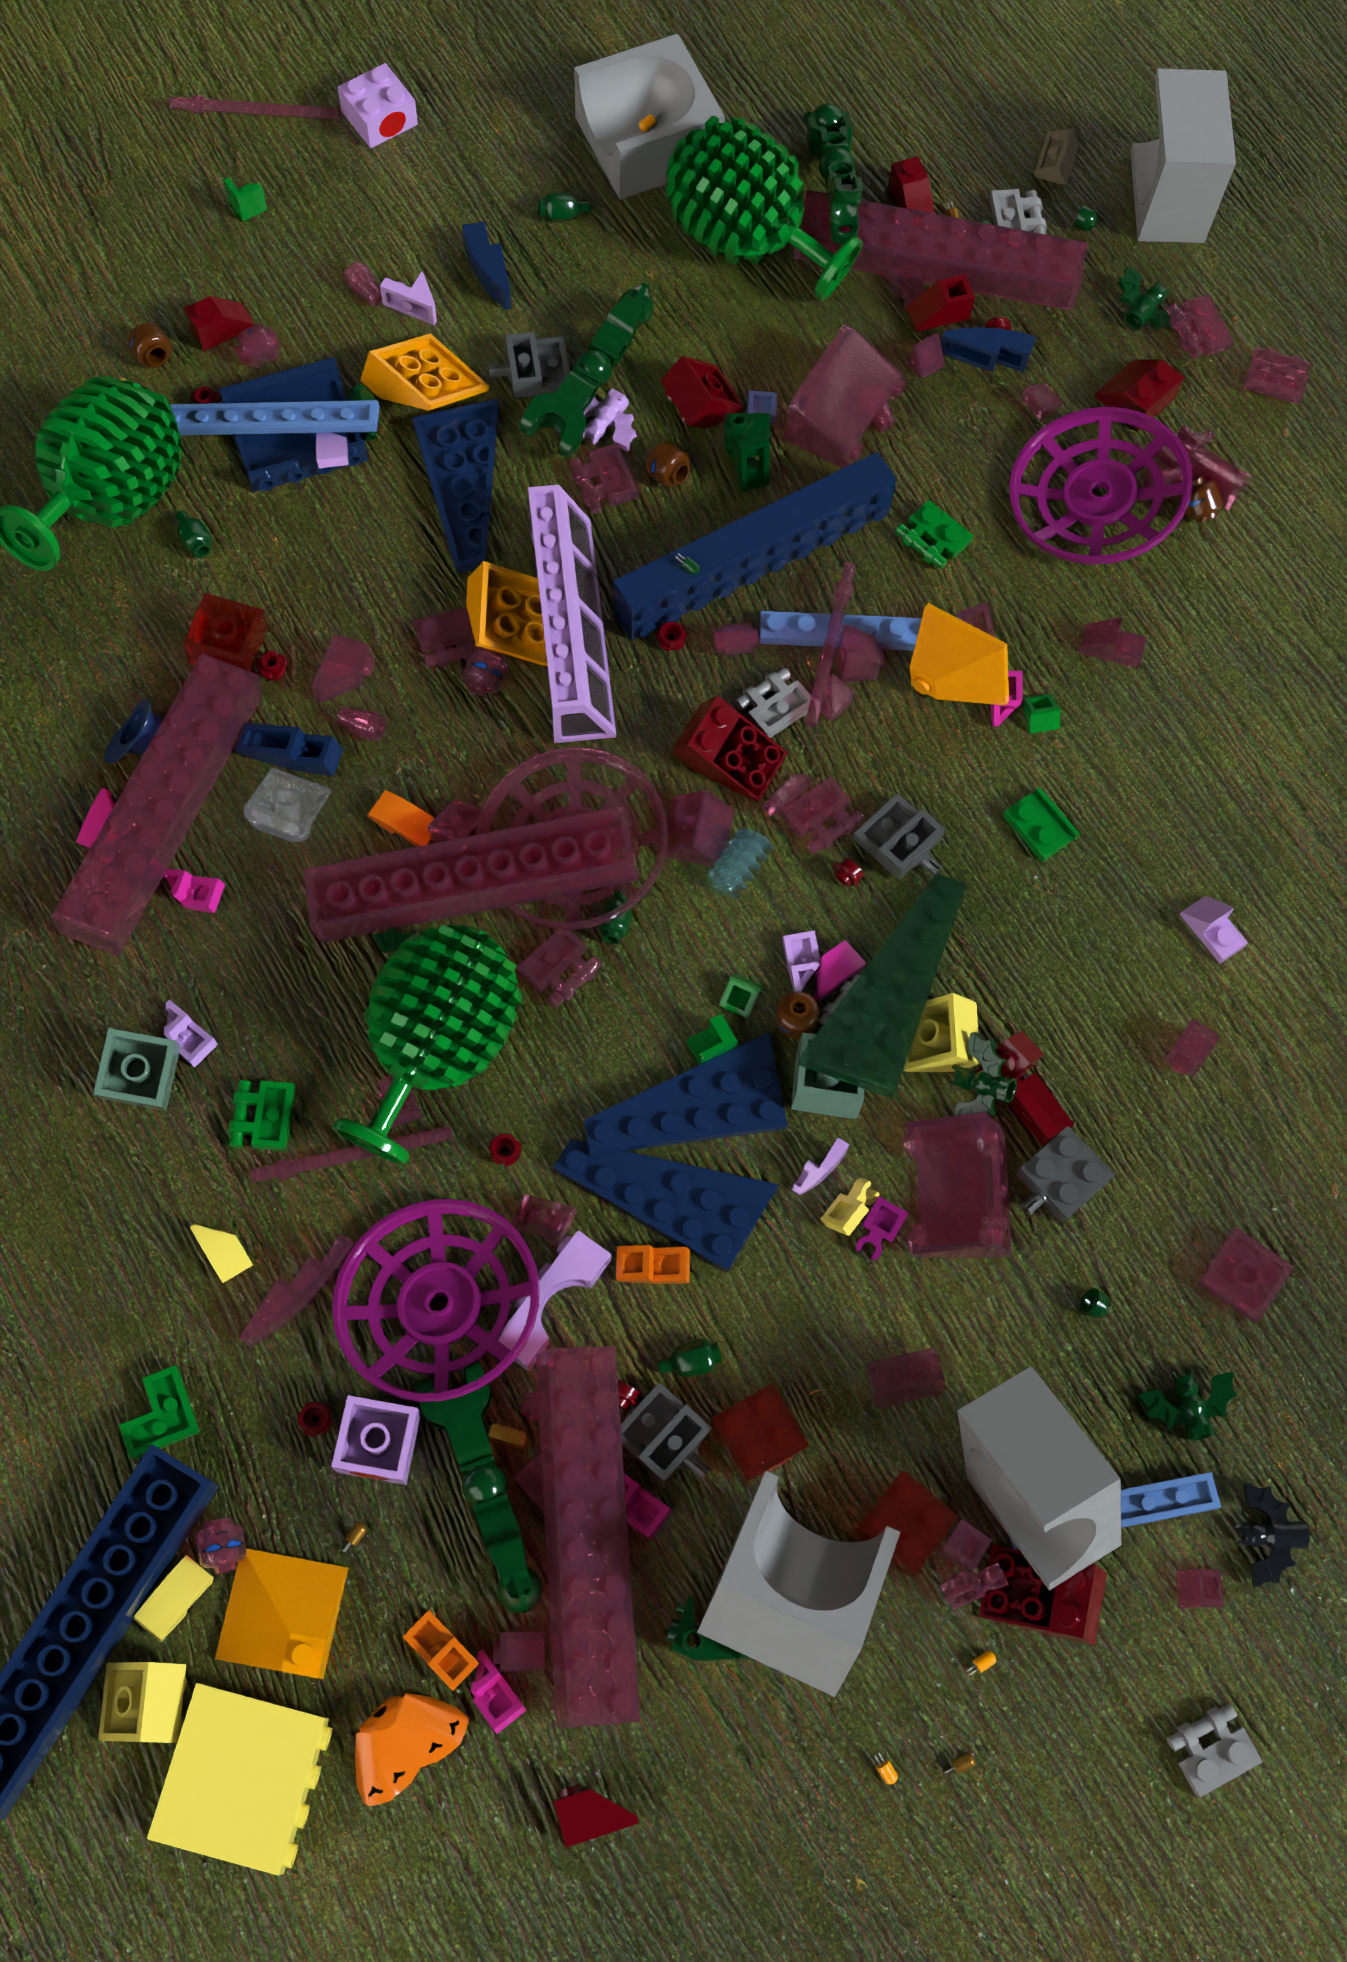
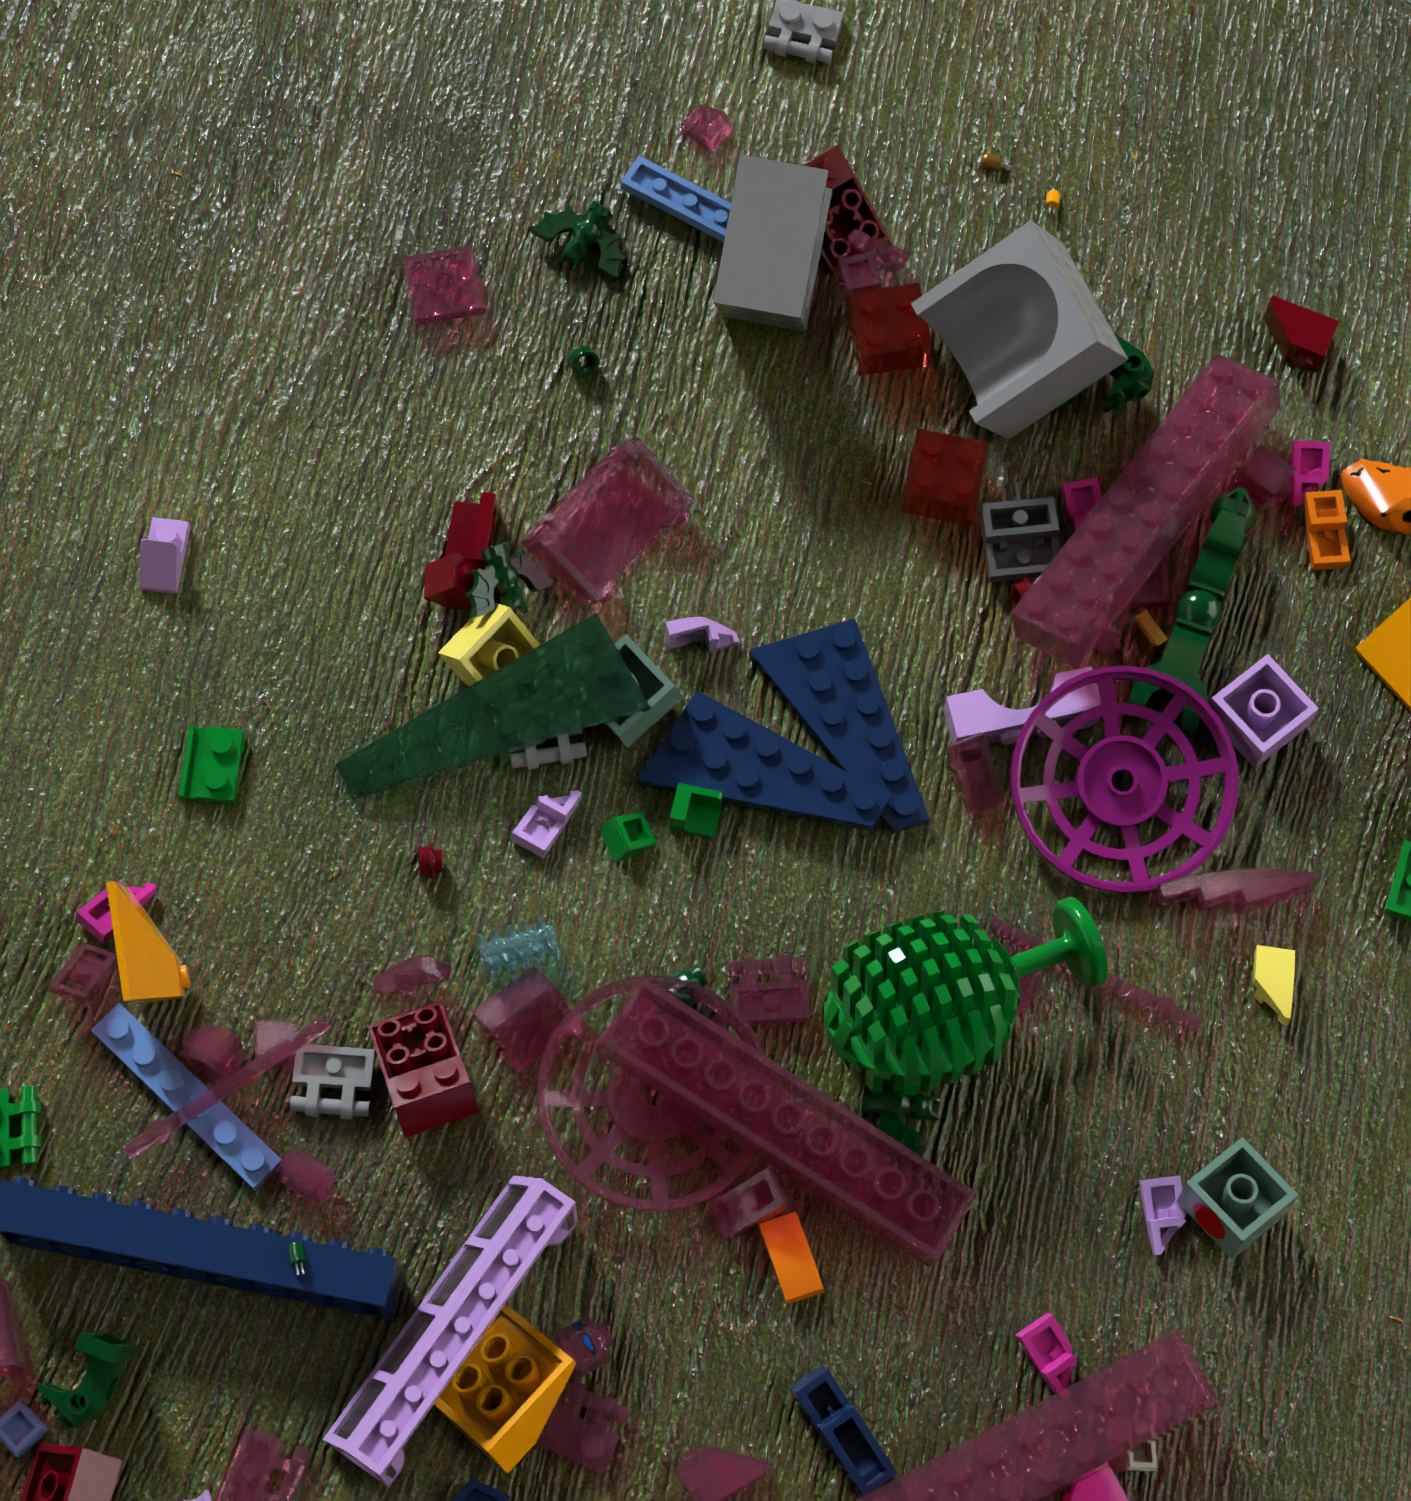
camera: 135 degrees left, 0 degrees up
green plate [228,1080,296,1151] -> none
clear slope [244,768,331,842] -> none
dark red plate [297,1401,332,1437] -> none
clear pink cone [337,707,386,742] -> none
pearl gold piece [343,1522,367,1552] -> none
dark red plate [489,1134,522,1166] -> none
orange slope [616,1245,690,1284] -> none
reddish brown head [646,442,690,488] -> none
dark red plate [656,622,687,651] -> none
dark green plant [657,1339,722,1377] -> none
reddish brown head [775,991,819,1039] -> none
clear pink plate [781,776,864,854] -> none
dark pink slope [814,940,867,1003] -> none
light yellow plate [820,1177,879,1236] -> none
dark grey plate [853,793,946,880] -> none
magenta plate [856,1196,909,1261] -> none
clear pink hinge [867,1347,945,1409] -> none
light orange piece [966,1651,996,1676] -> none
dark grey plate [1016,1126,1115,1224] -> none
green slope [1021,694,1061,733] -> none
clear pink brick [1164,1018,1221,1077] -> none
black animal [1234,1483,1310,1587] -> none

